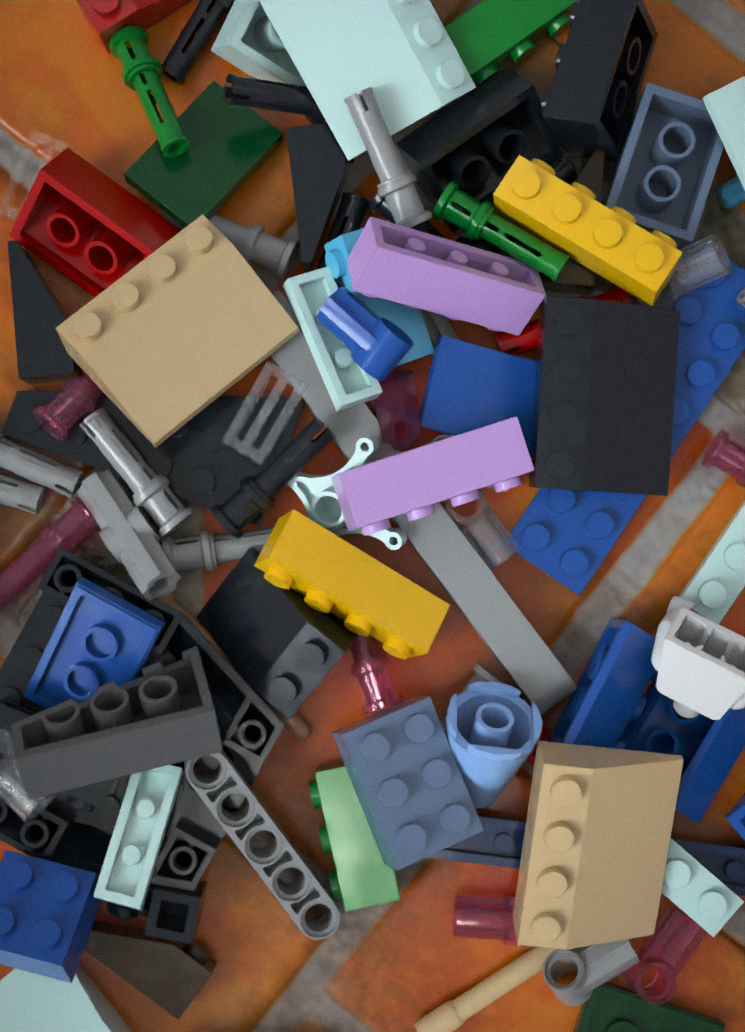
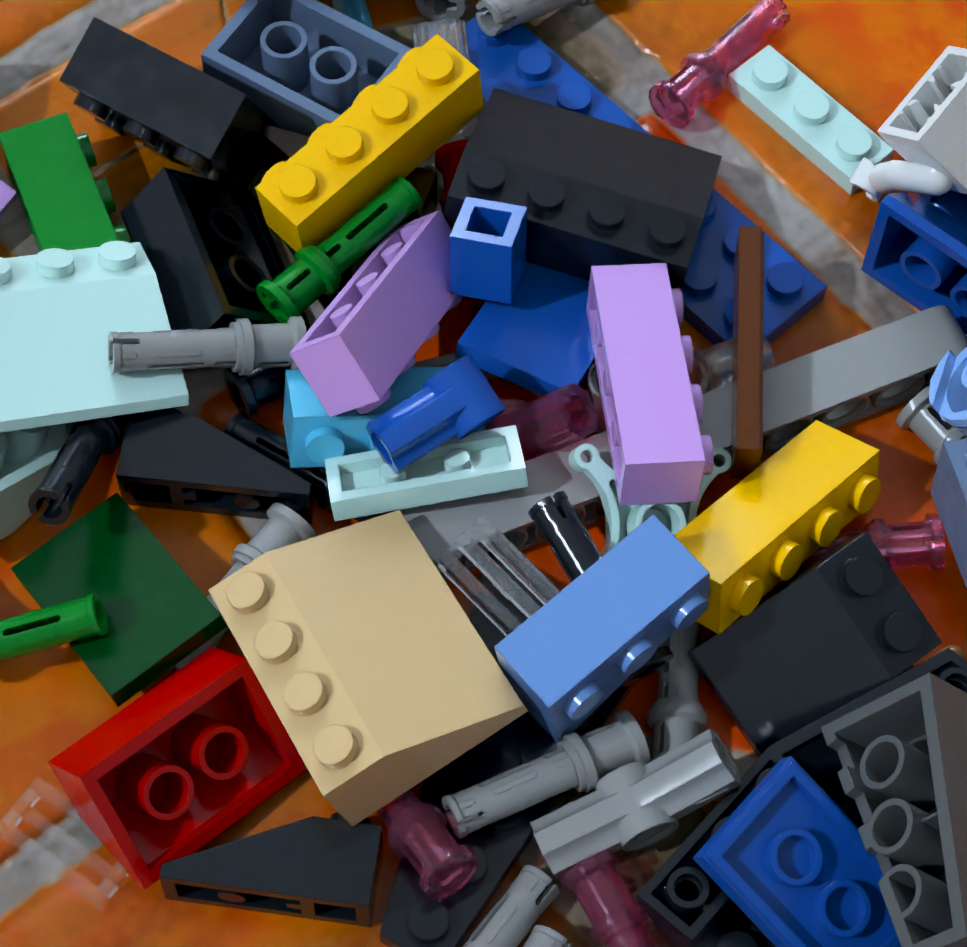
camera: 75 degrees left, 25 degrees down
none -> blue brick [449,197,527,304]
none -> medium blue wedge [494,514,710,743]
none -> reddish brown tile [731,226,764,479]

